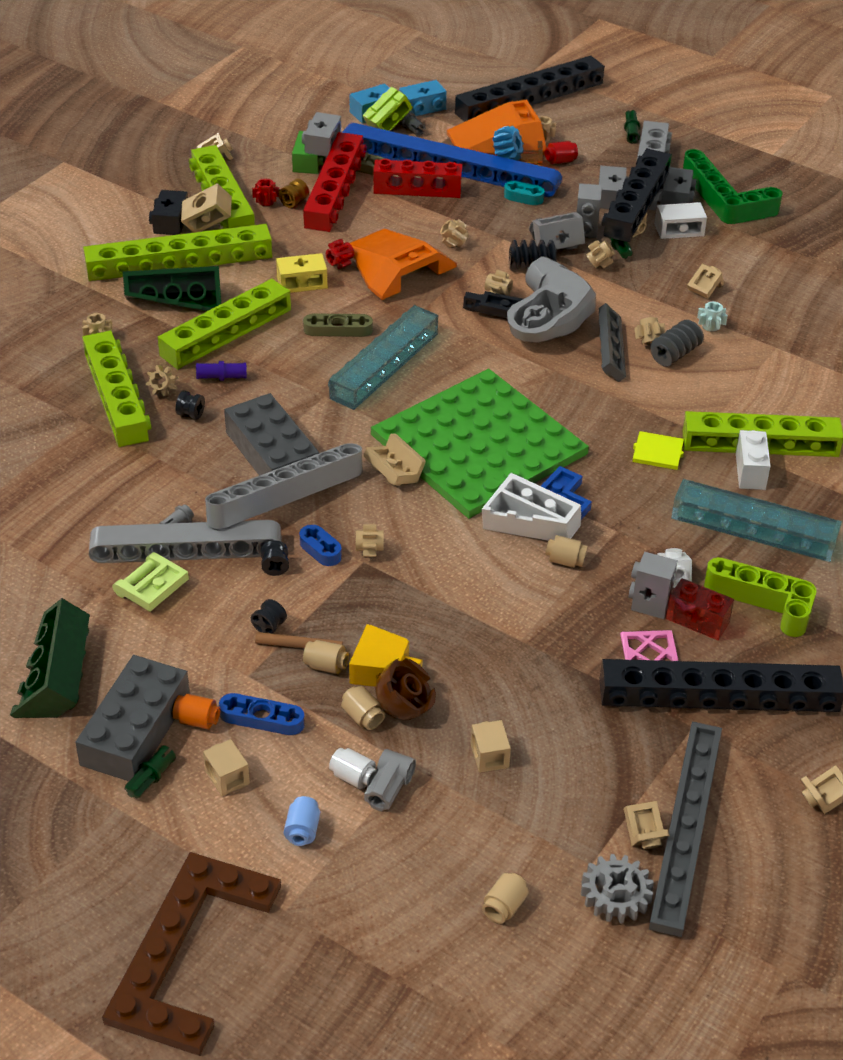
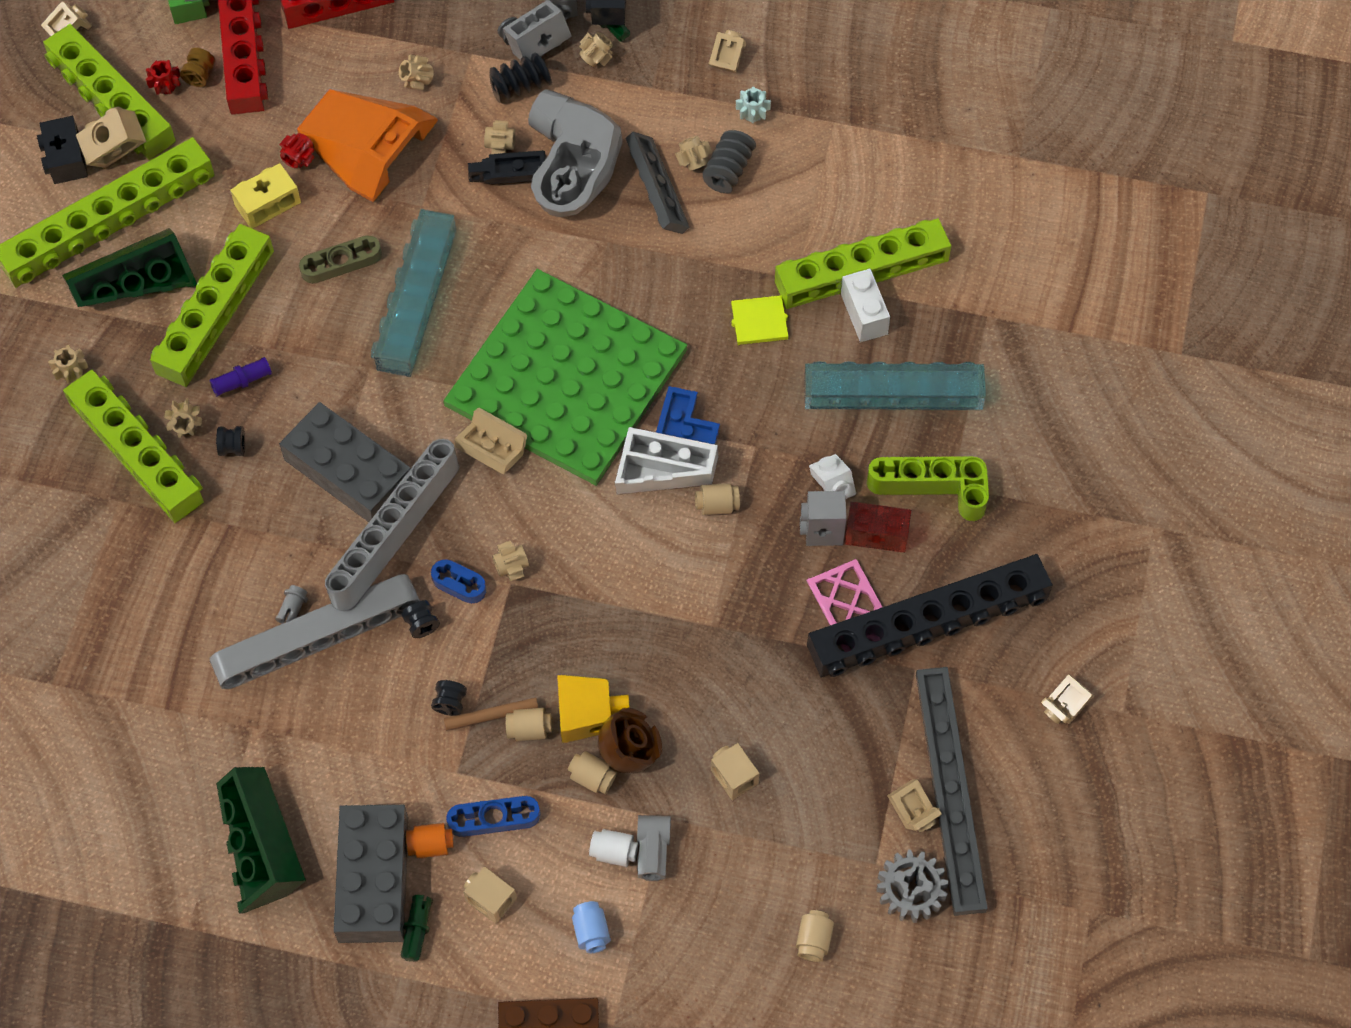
camera: 20 degrees left, 20 degrees up
yellowish green plate [112,552,189,612] -> none

